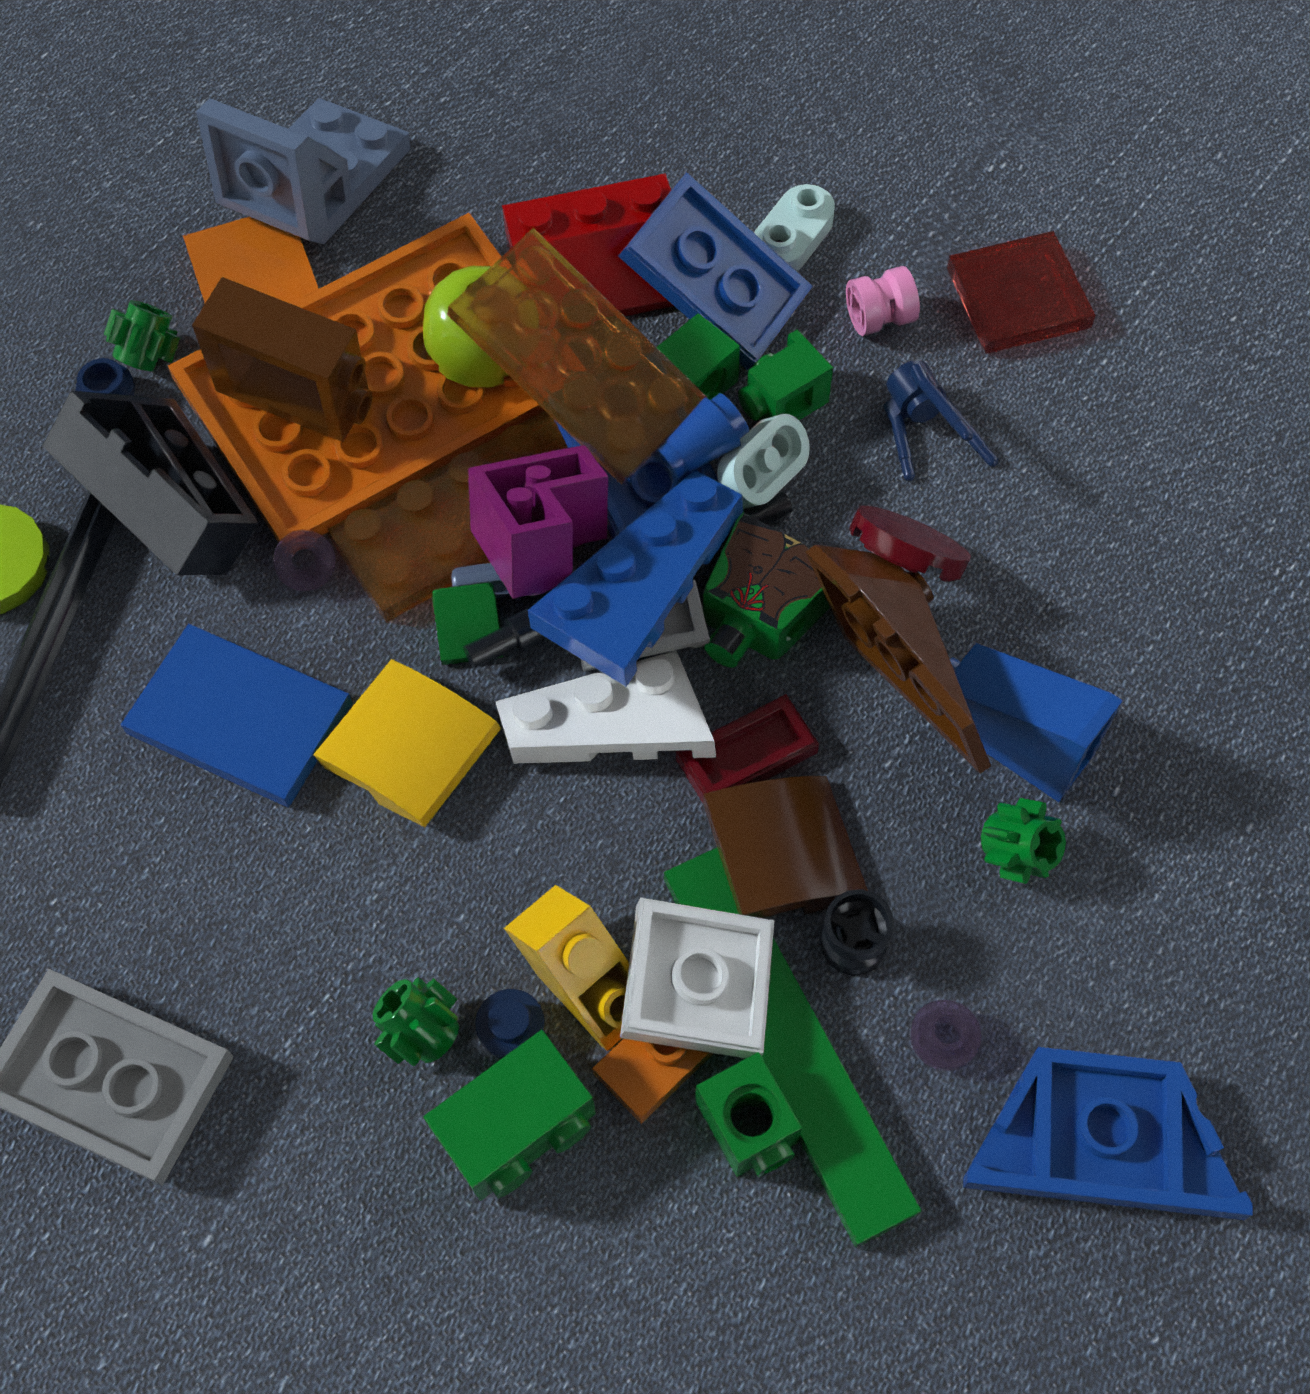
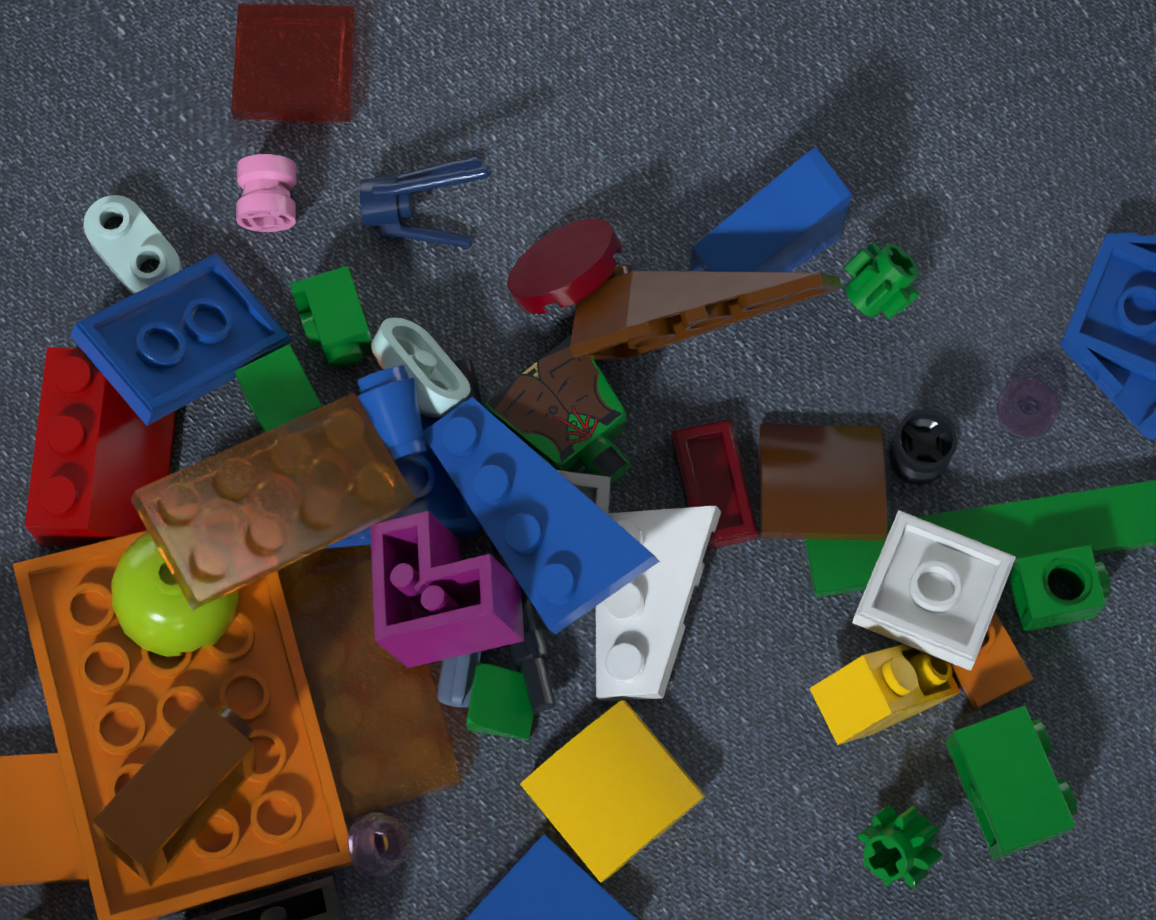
camera: 75 degrees left, 10 degrees up
dark blue plate [475,989,545,1058] -> none

